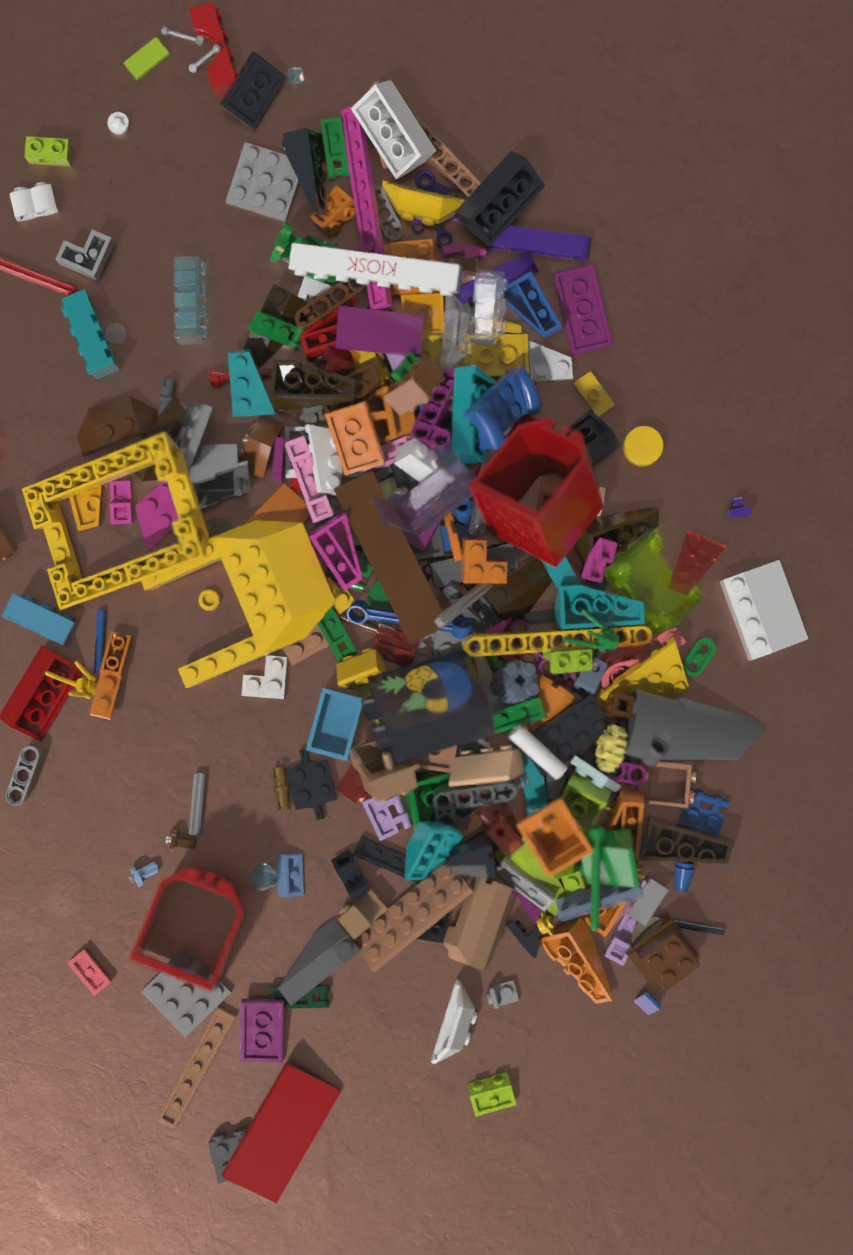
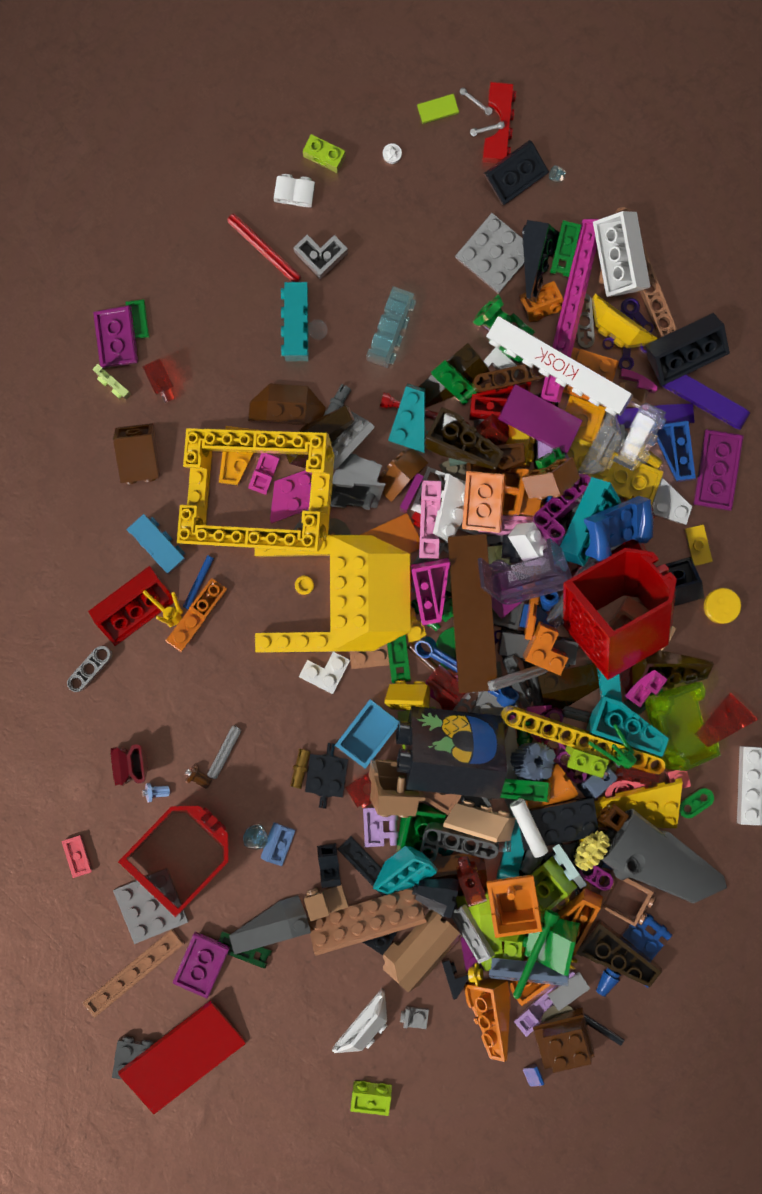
camera: 25 degrees right, 0 degrees up
none -> dark red piece [110,744,148,786]

